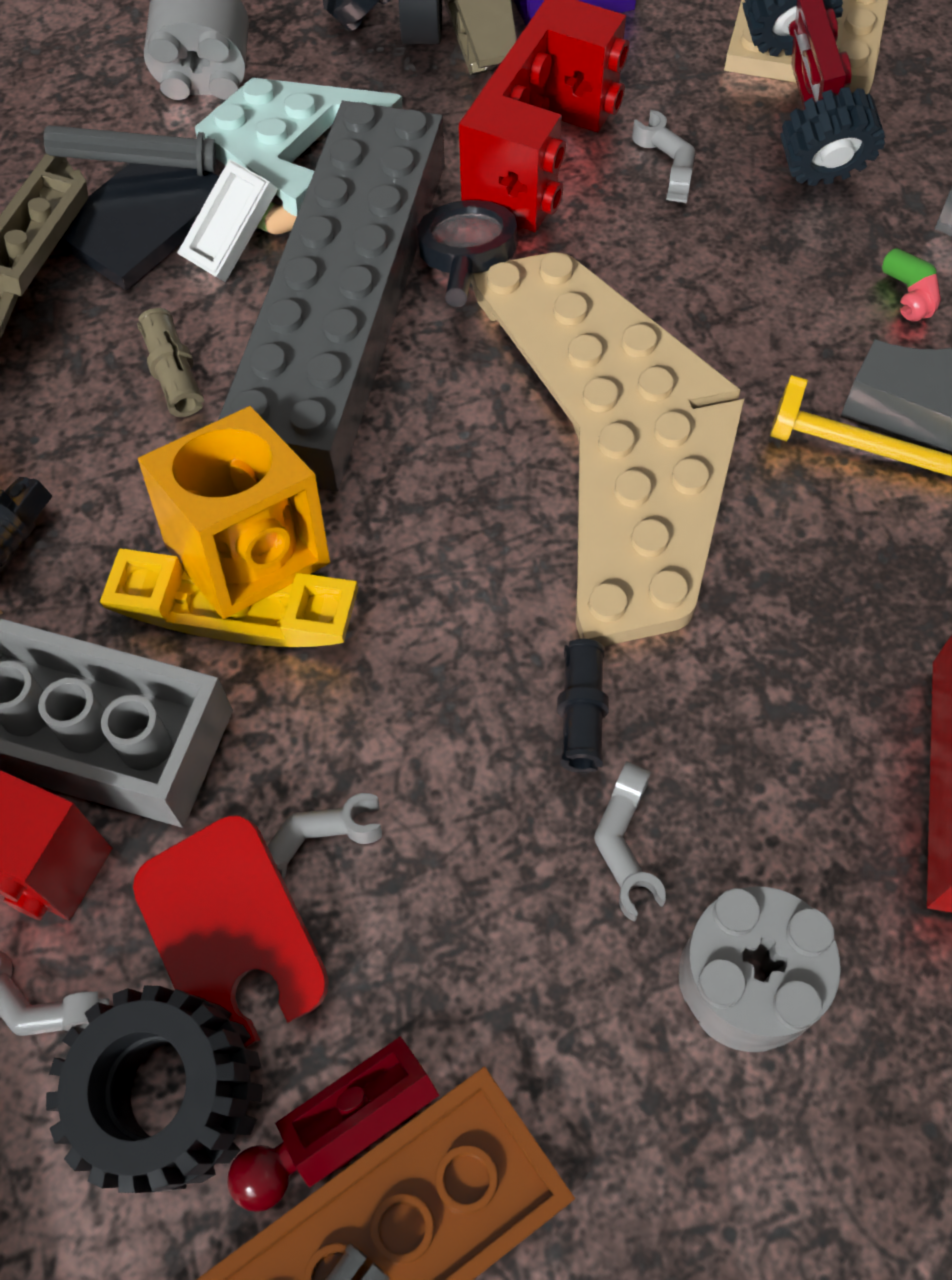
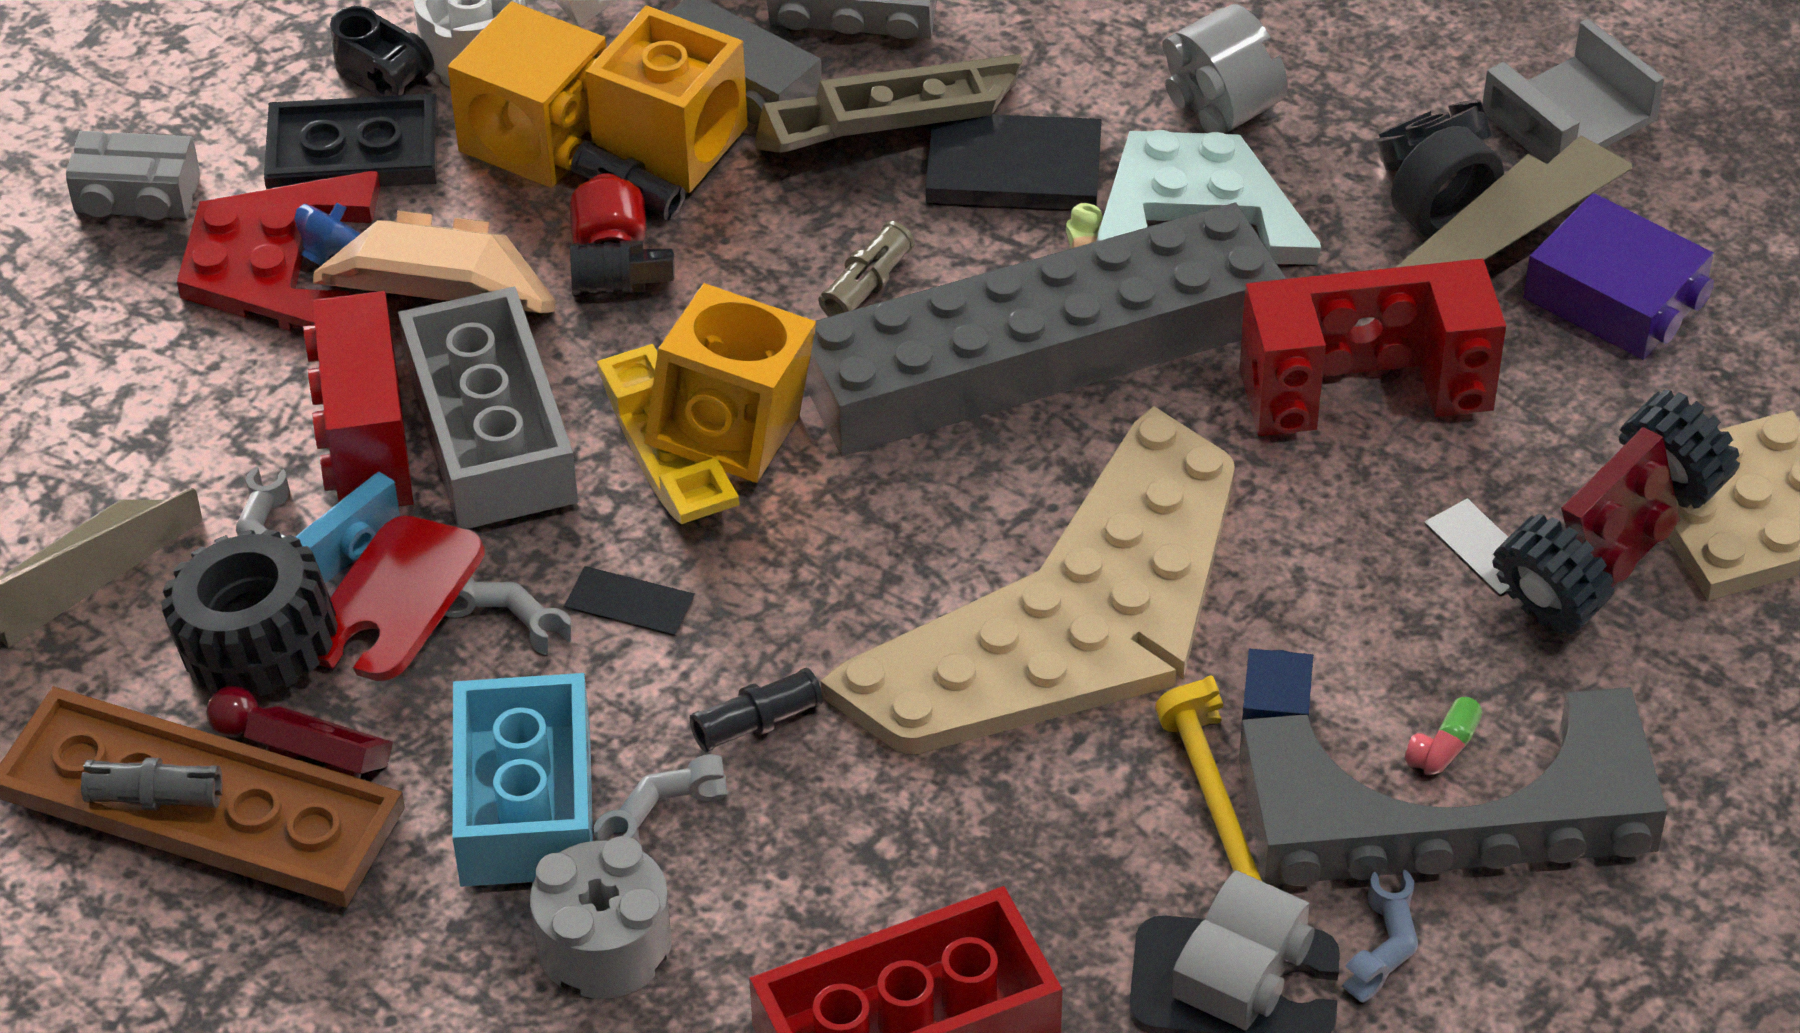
camera: 55 degrees right, 15 degrees down
dark grey axle [44,125,216,176] -> none
white tile [177,159,278,283] -> none
black piece [417,200,518,307] -> none
light grey arm [632,110,696,203] -> none
none -> dark azure plate [295,471,400,584]
none -> medium azure brick [452,673,593,887]
none -> black sticker [564,566,695,635]
none -> dark blue brick [1240,648,1314,742]
none -> white sticker [1424,498,1509,595]

